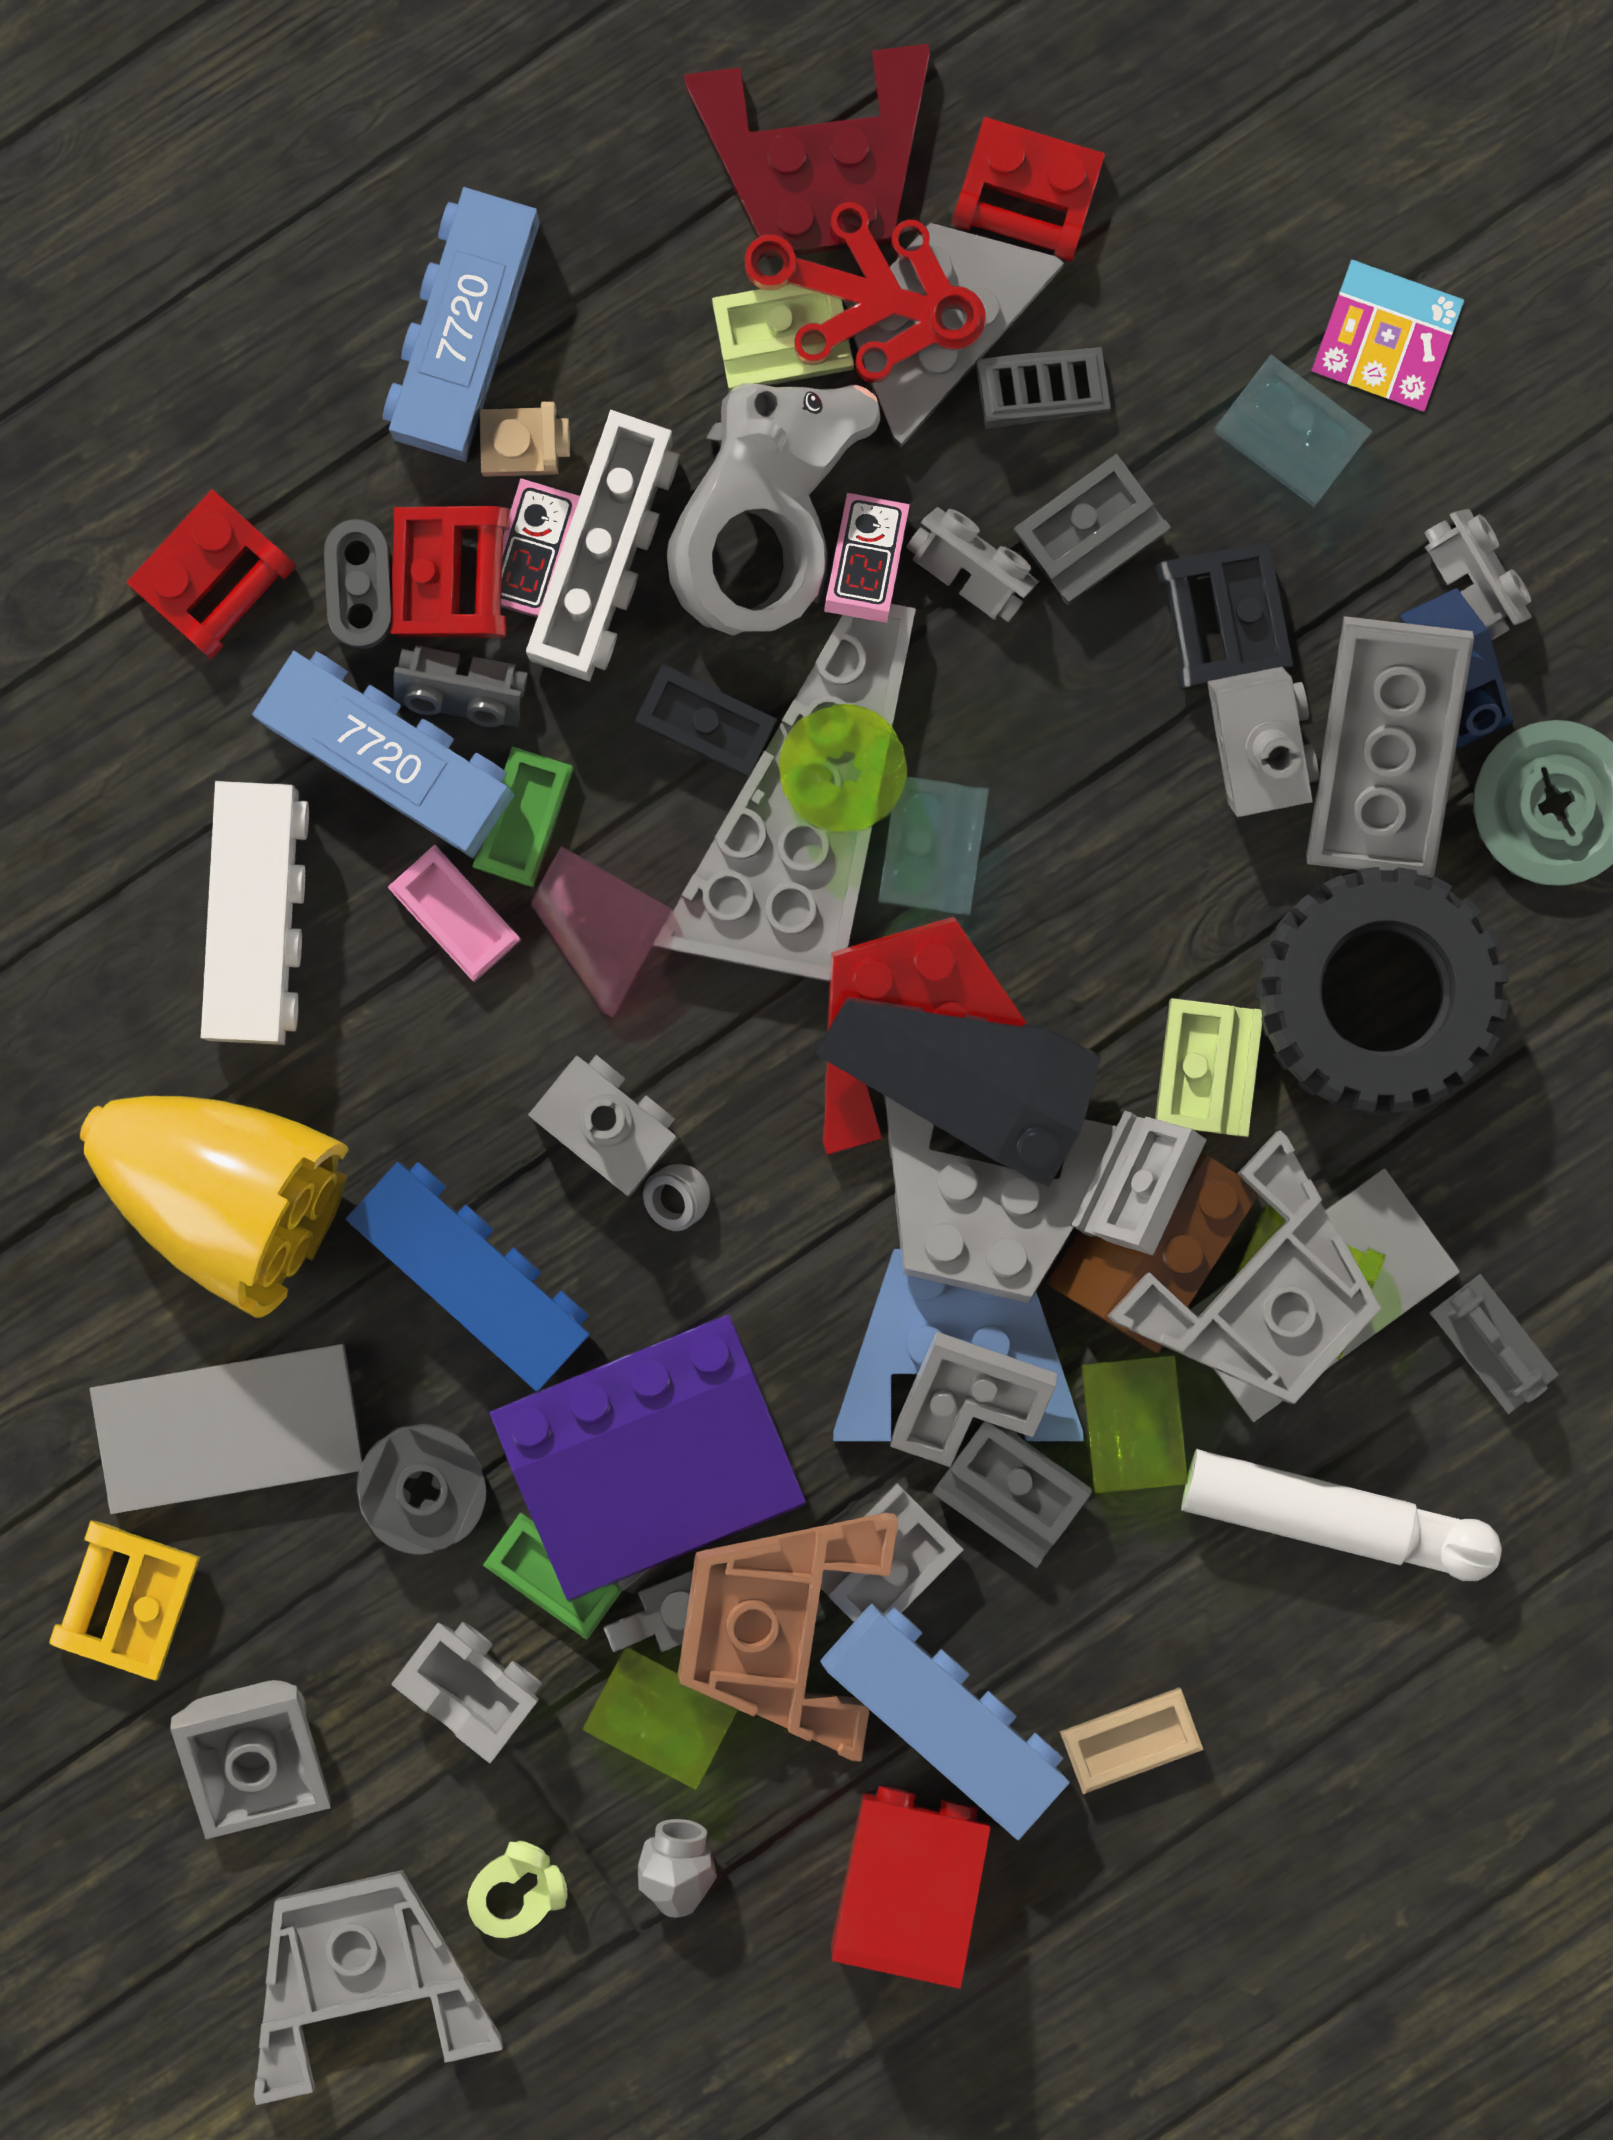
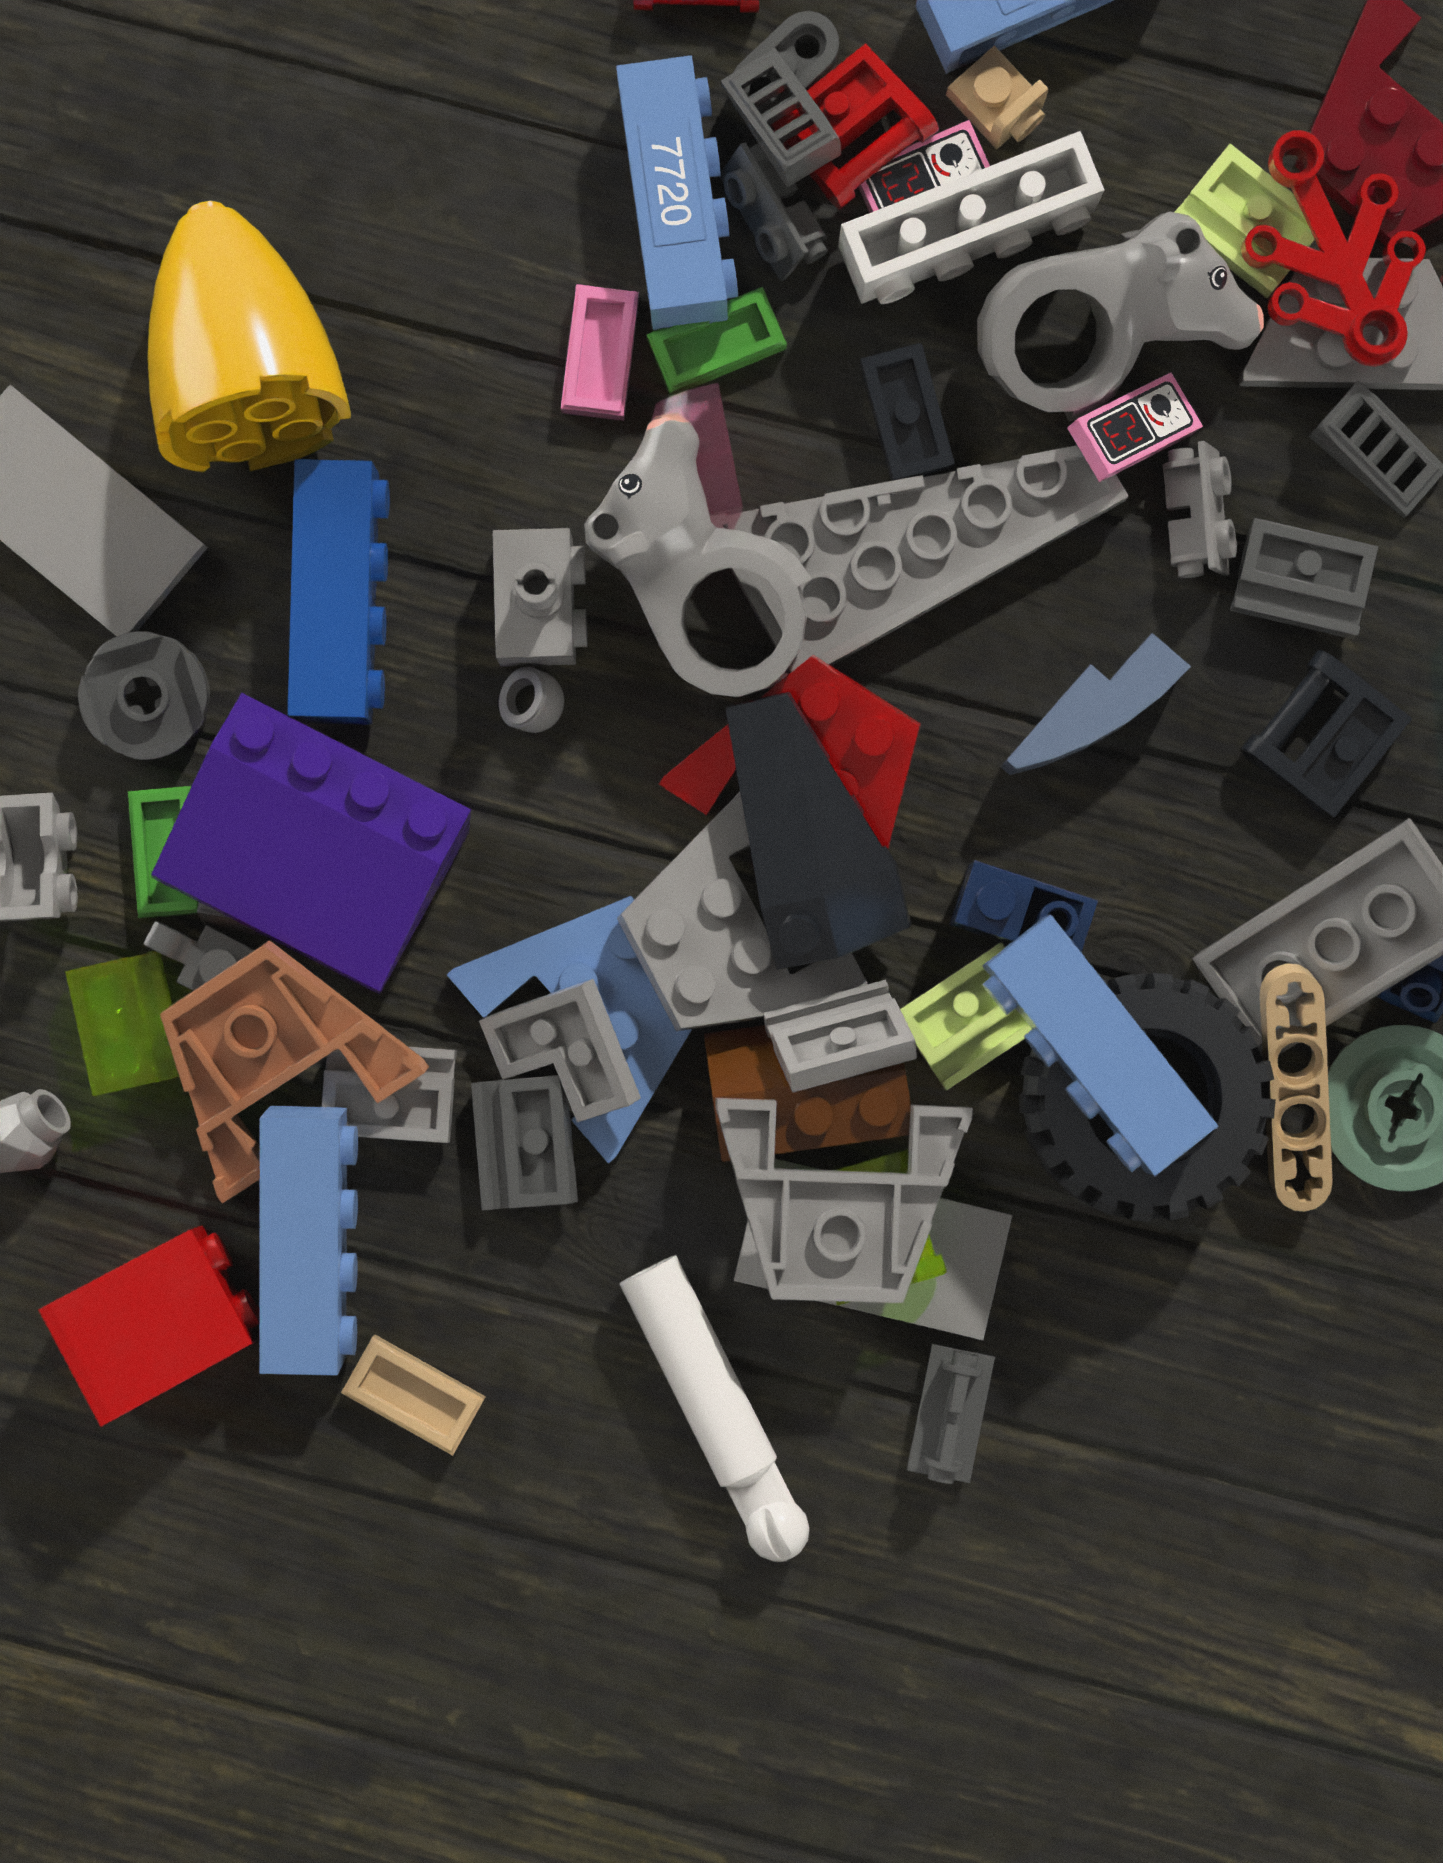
camera: 50 degrees right, 0 degrees up
white brick [201,781,309,1045] -> none
clear neon green plate [779,704,907,834] -> none
clear light blue plate [878,775,989,916] -> none
clear neon green plate [1081,1356,1188,1493] -> none
light grey brick [1207,667,1319,817] -> none
none -> light grey animal [584,413,812,697]
none -> dark grey slope [721,48,841,188]
none -> dark blue slope [949,860,1098,952]
none -> medium blue brick [982,914,1218,1176]
none -> sand blue slope [1001,633,1191,775]
none -> tan beam [1260,963,1333,1212]

